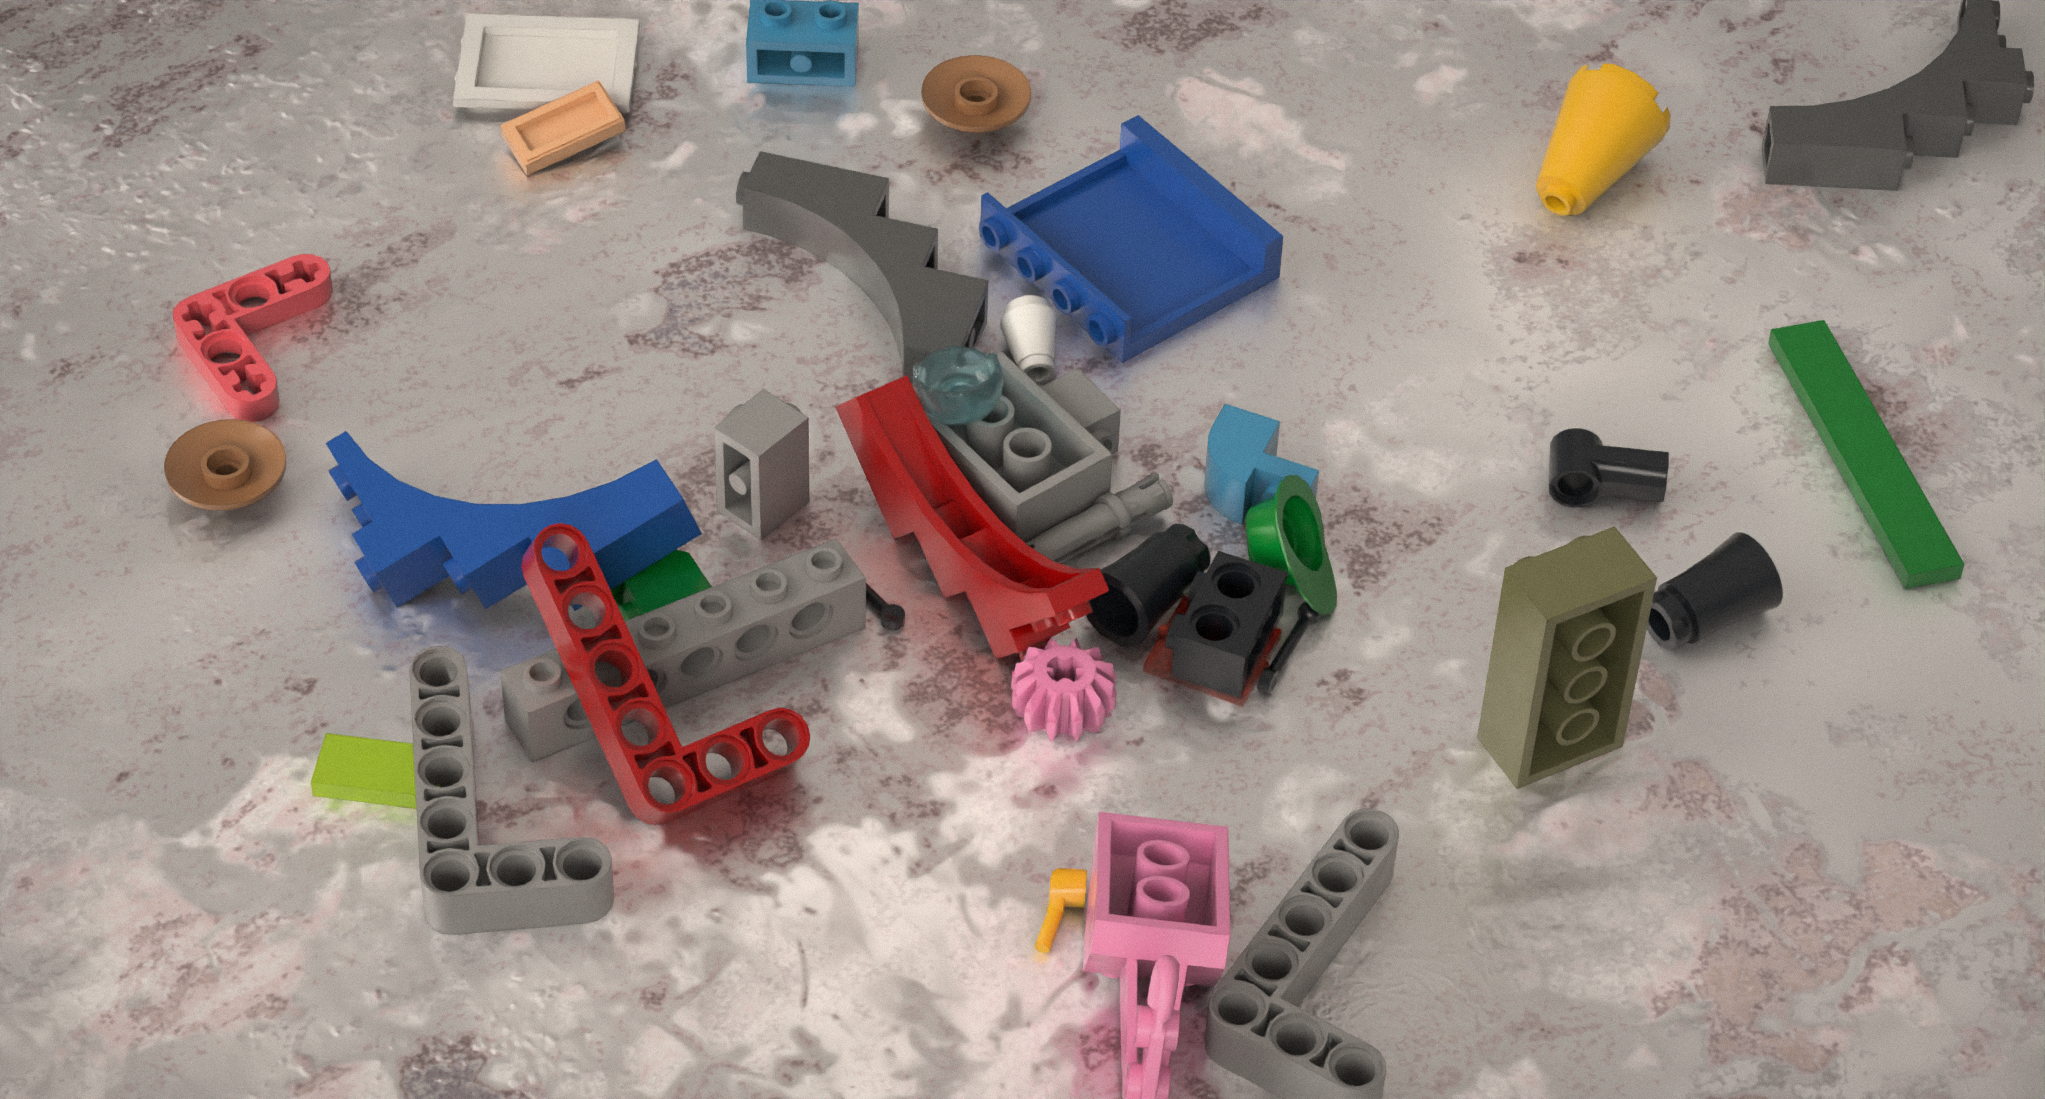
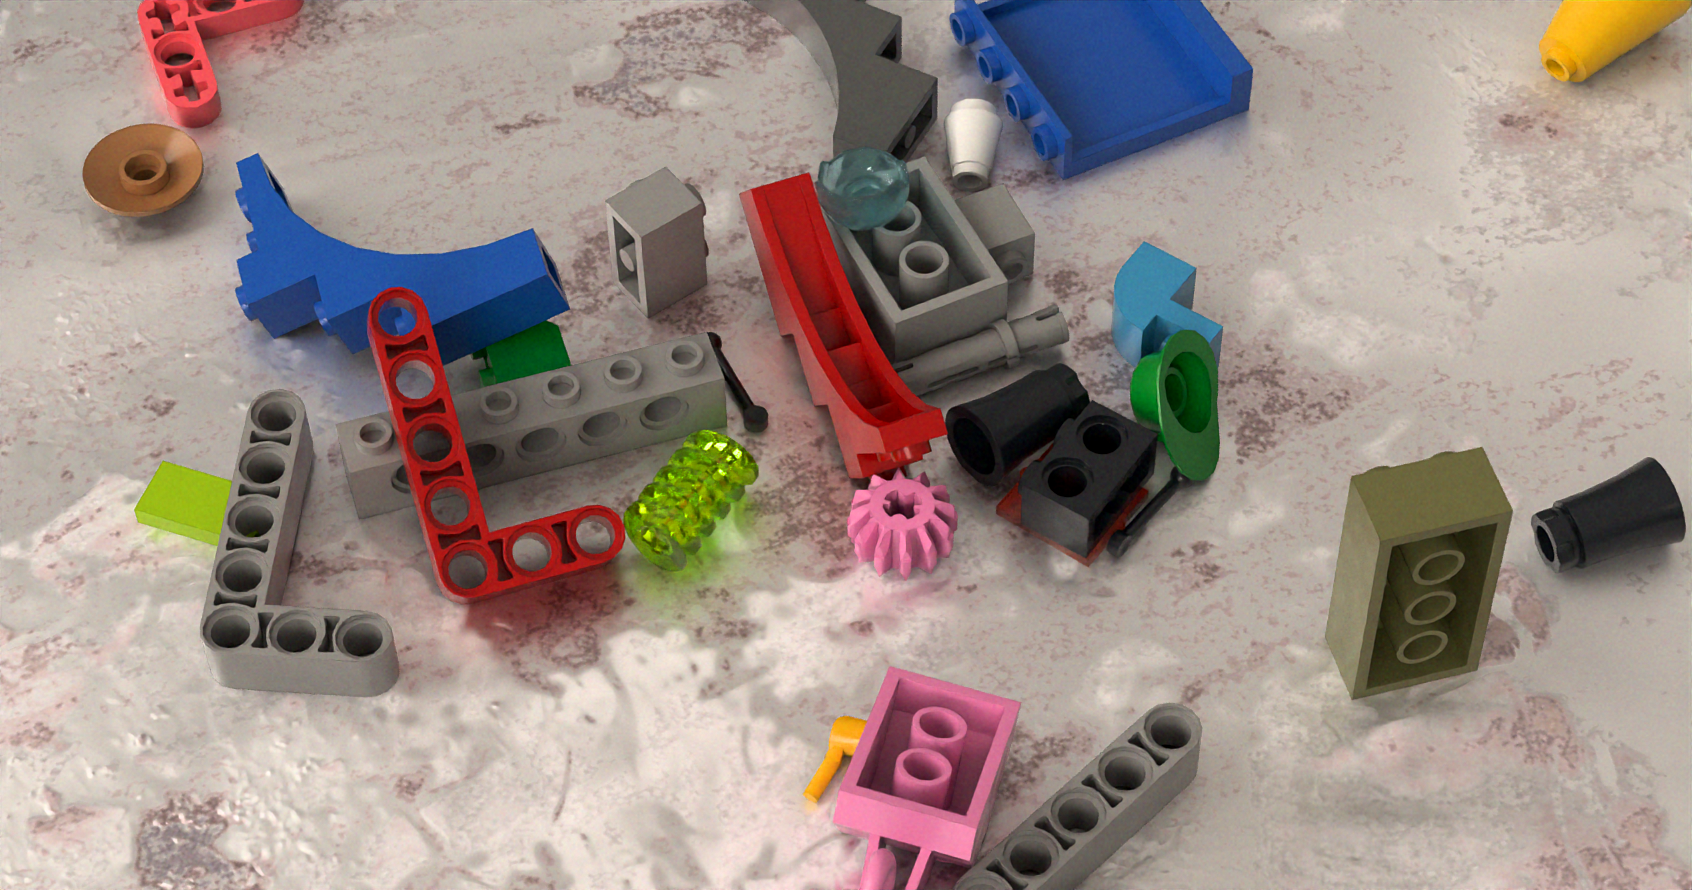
camera: 15 degrees right, 5 degrees up
black piece [1549,428,1669,508] -> none
none -> clear neon green piece [623,429,759,572]

